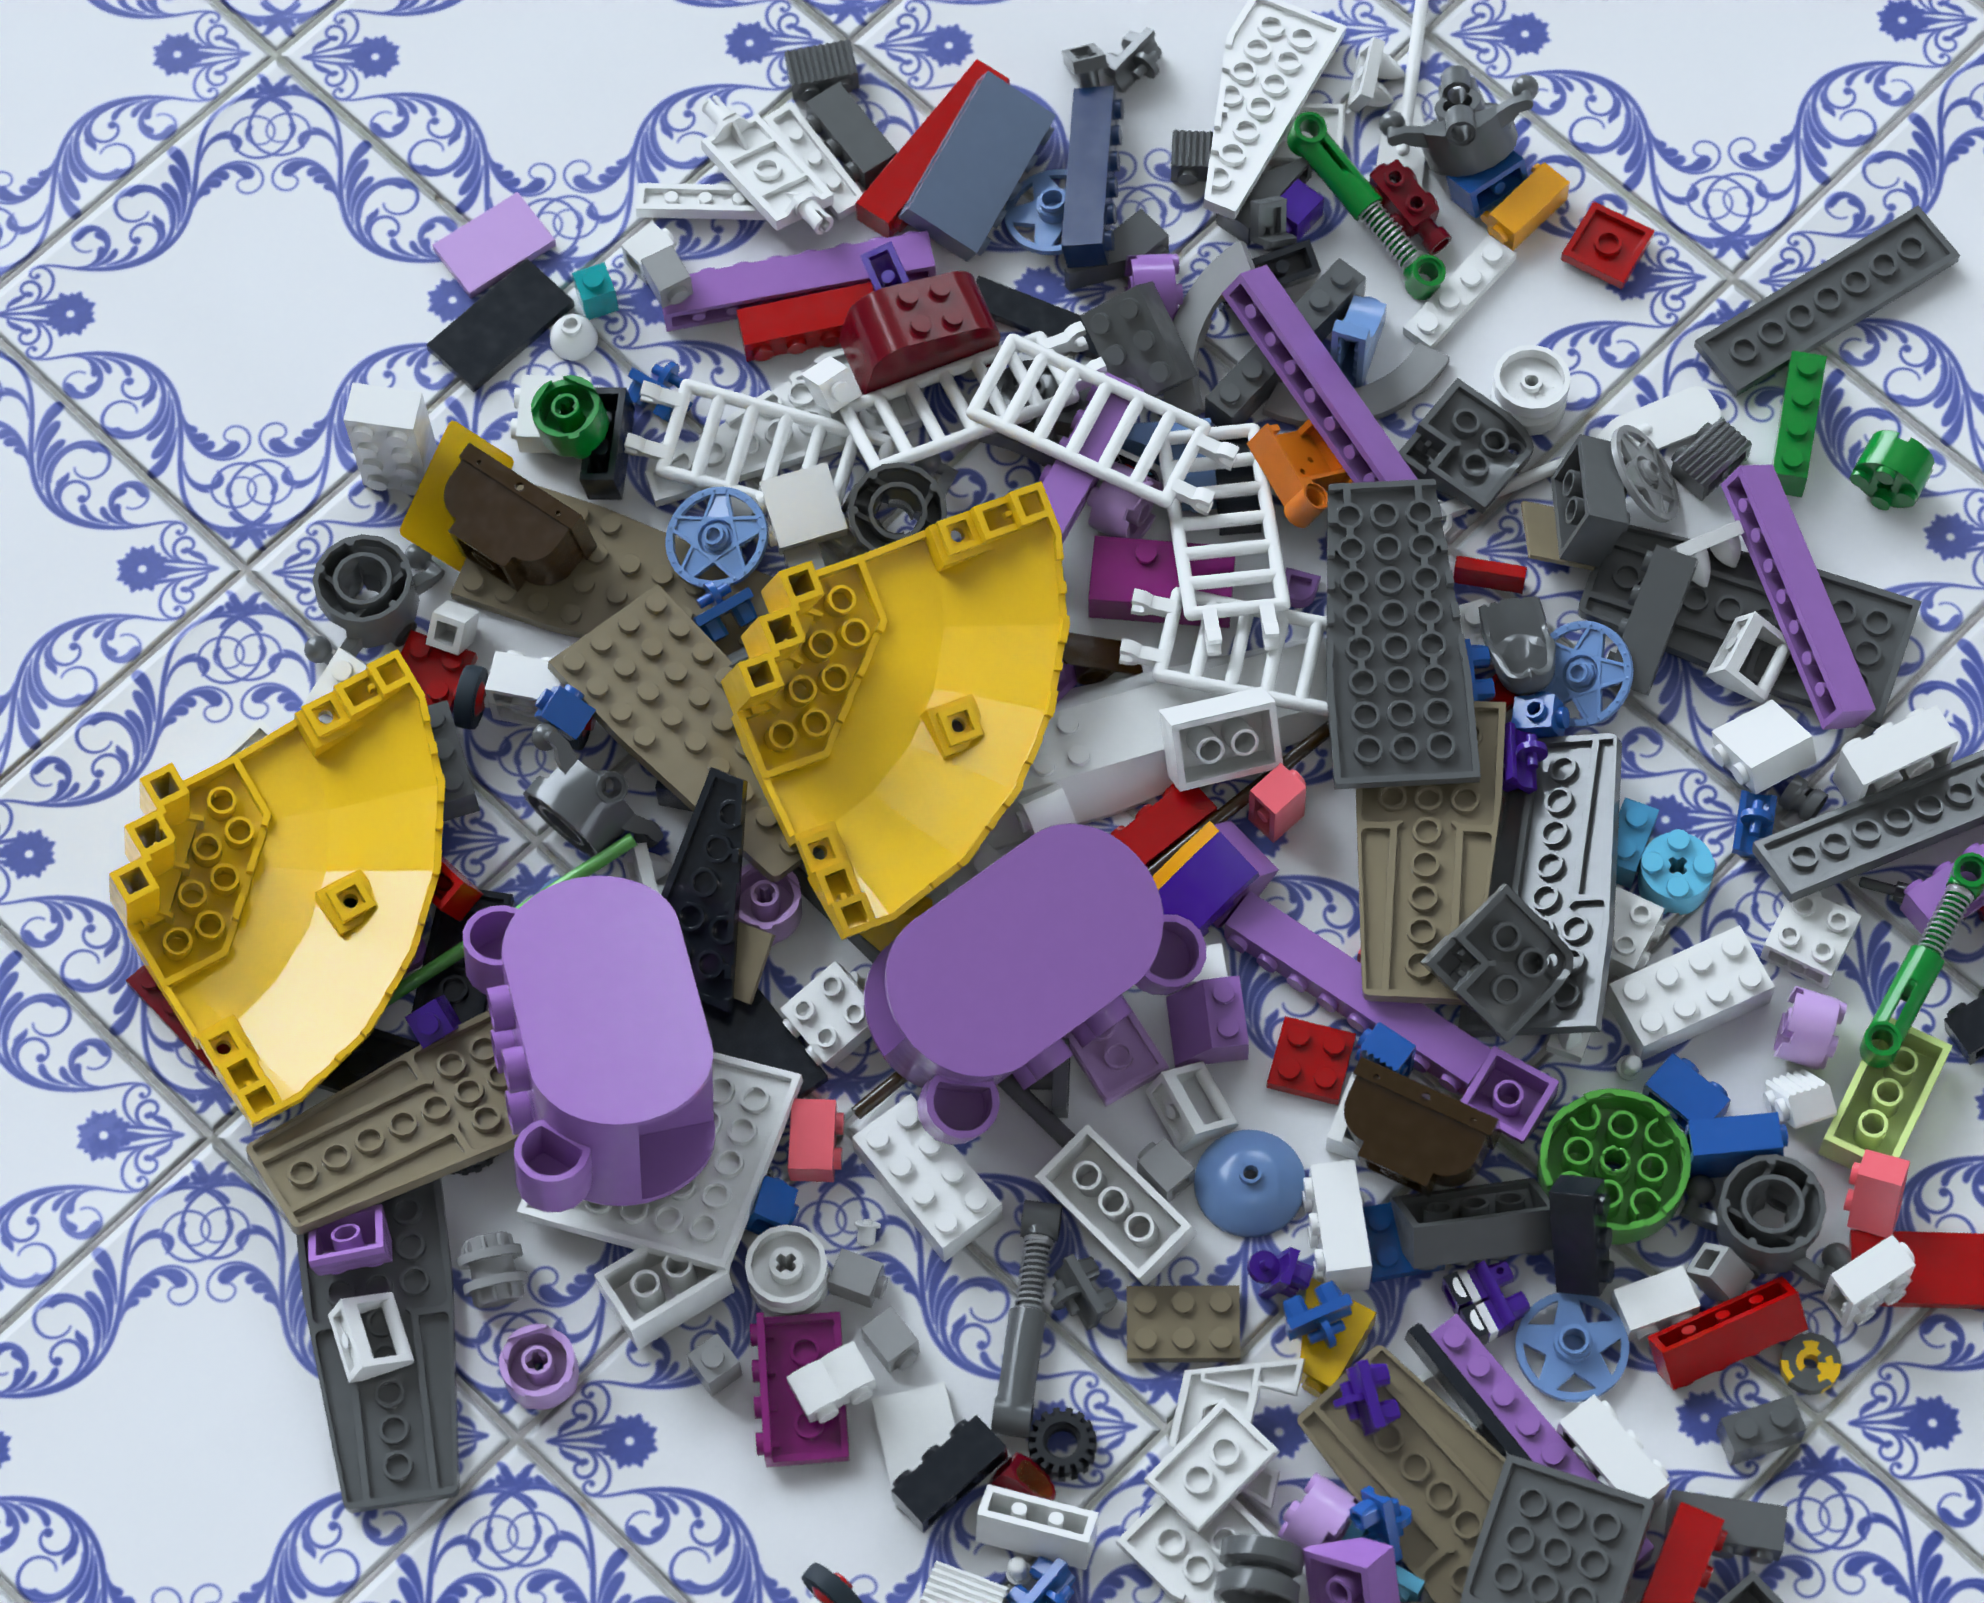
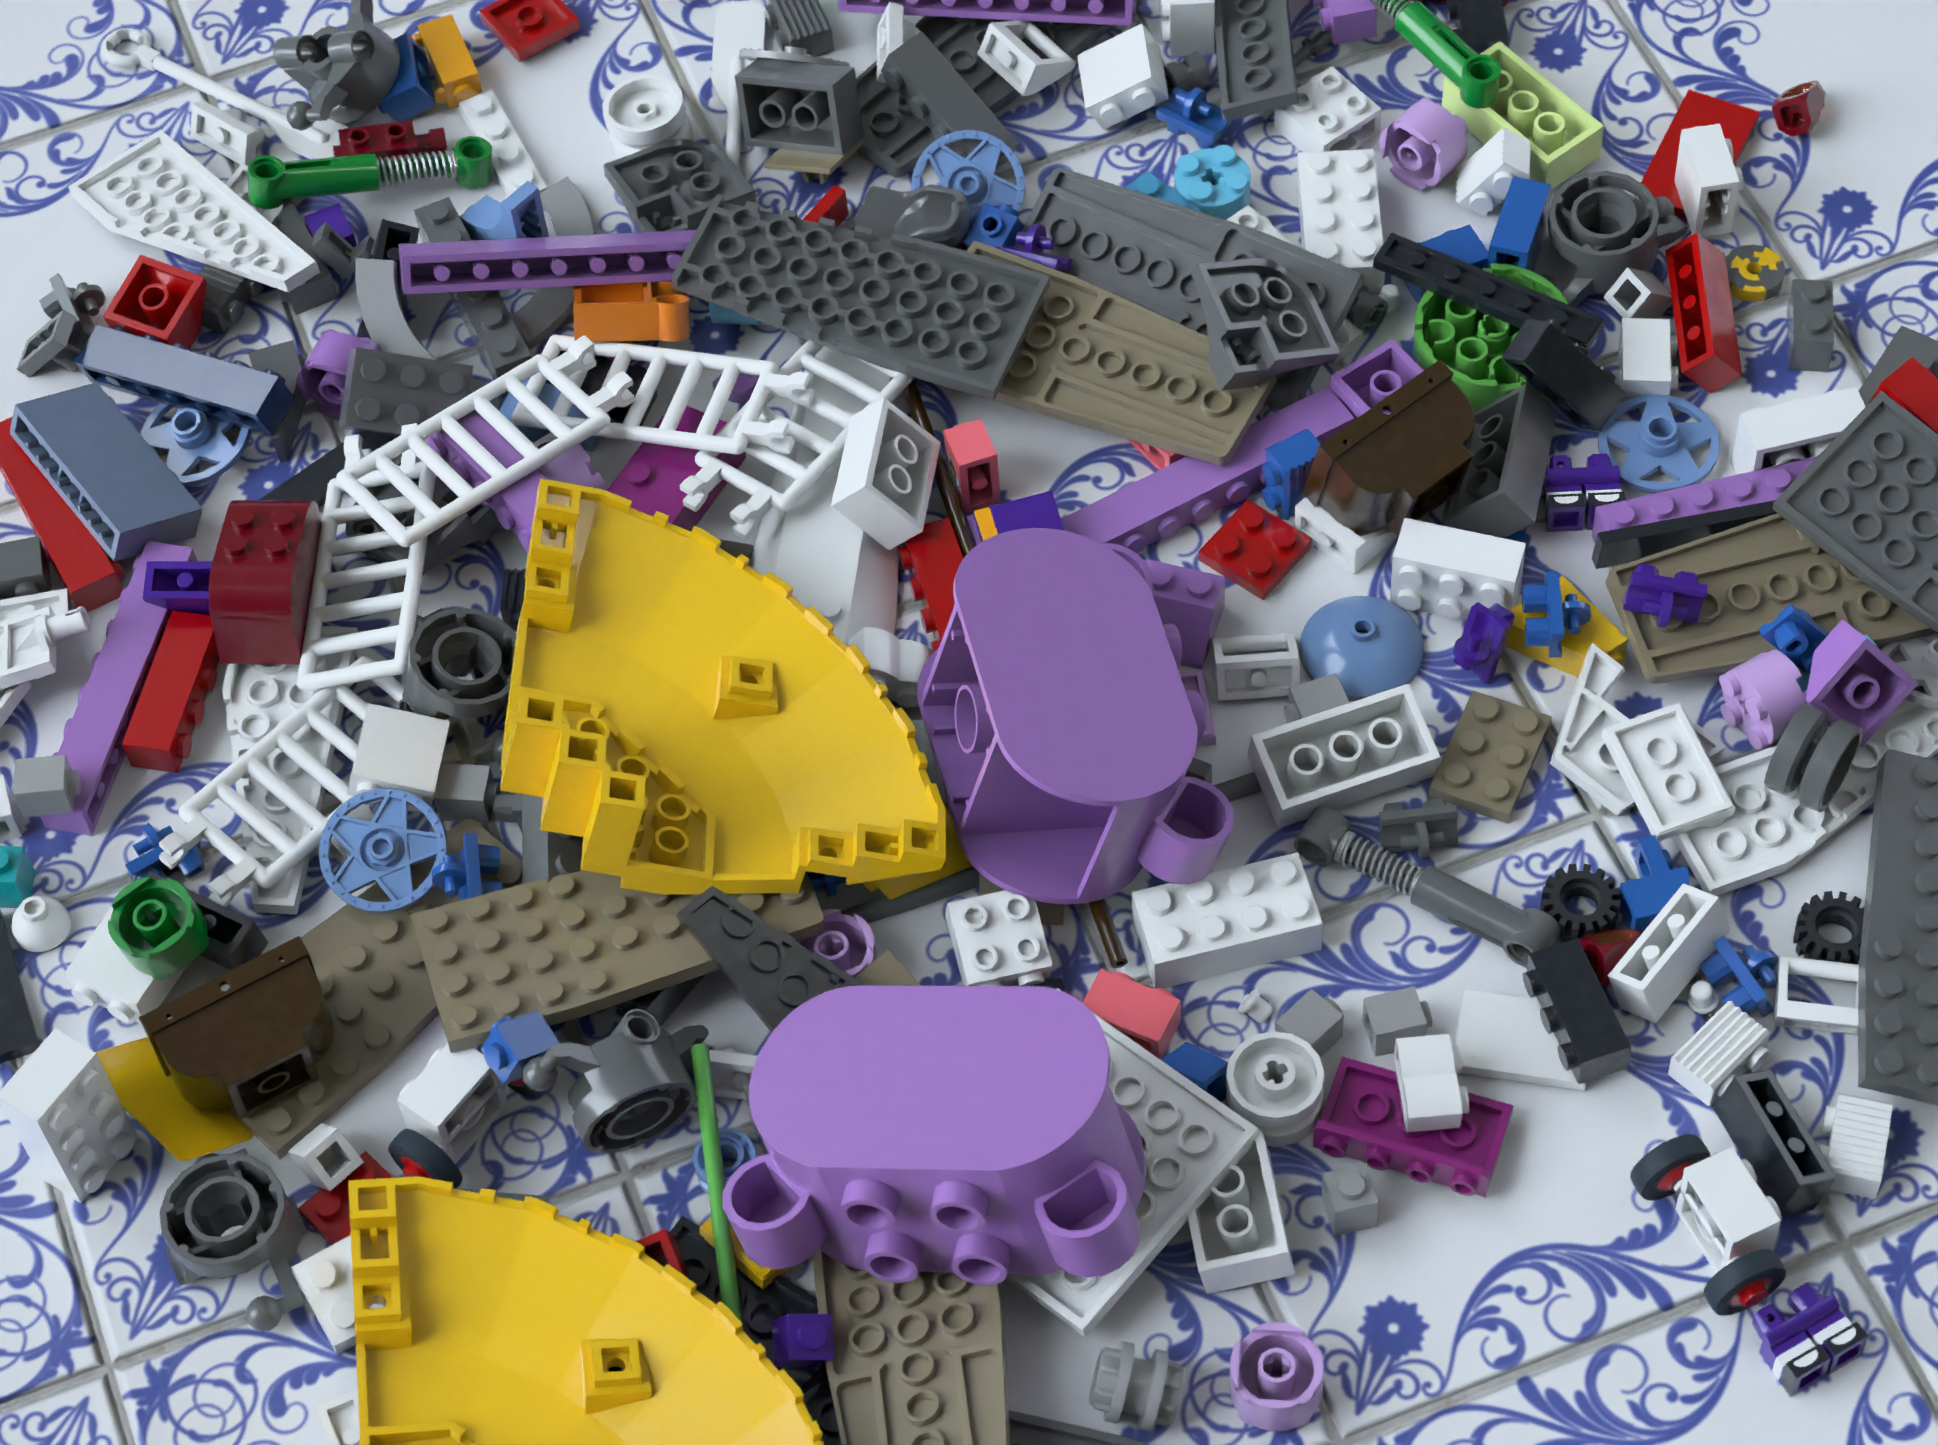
camera: 65 degrees left, 10 degrees down
white brick [801,356,861,414] -> none
coral brick [1843,1149,1910,1238] -> none
none -> red slope [102,255,207,349]
none -> dark grey wheel [1345,285,1388,334]
none -> black tile [1373,232,1604,350]
none -> blue brick [1619,835,1689,932]

